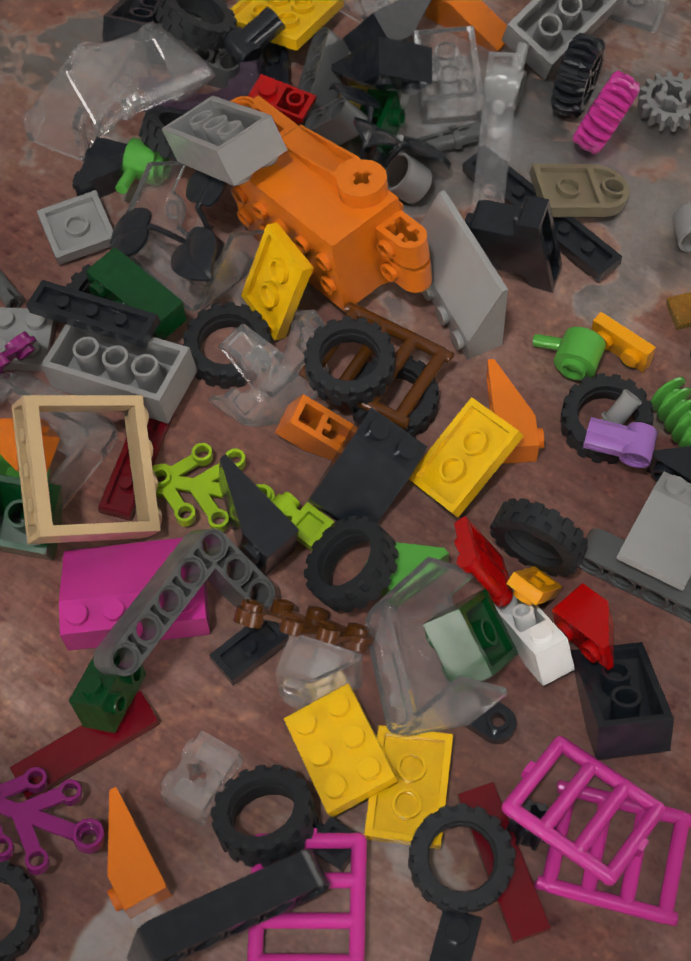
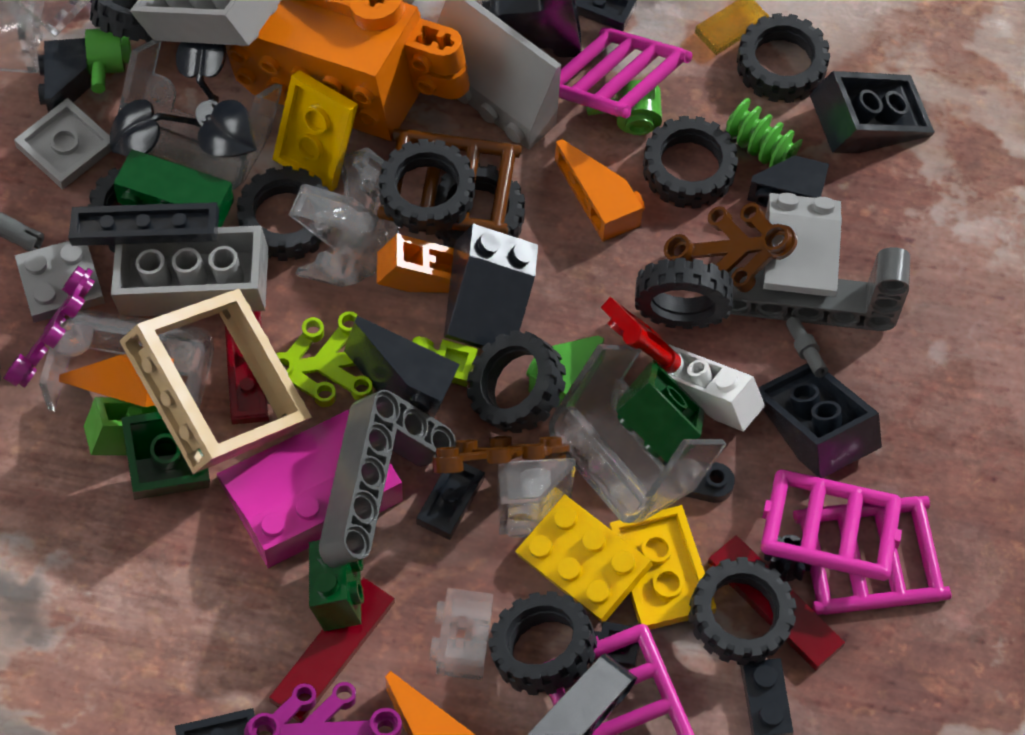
camera: 30 degrees left, 0 degrees up
yellow plate [409,397,524,518] -> none
light orange plate [506,566,564,605] -> none
red slope [552,583,614,670] -> none
medium lavender piece [583,417,658,468] -> none
light orange plate [591,312,656,373] -> none
light grey pin [601,389,642,425] -> none
none -> dark pink bar [559,27,693,118]
none -> reddish brown plant [664,203,798,292]
none -> dark grey bar [786,317,828,377]

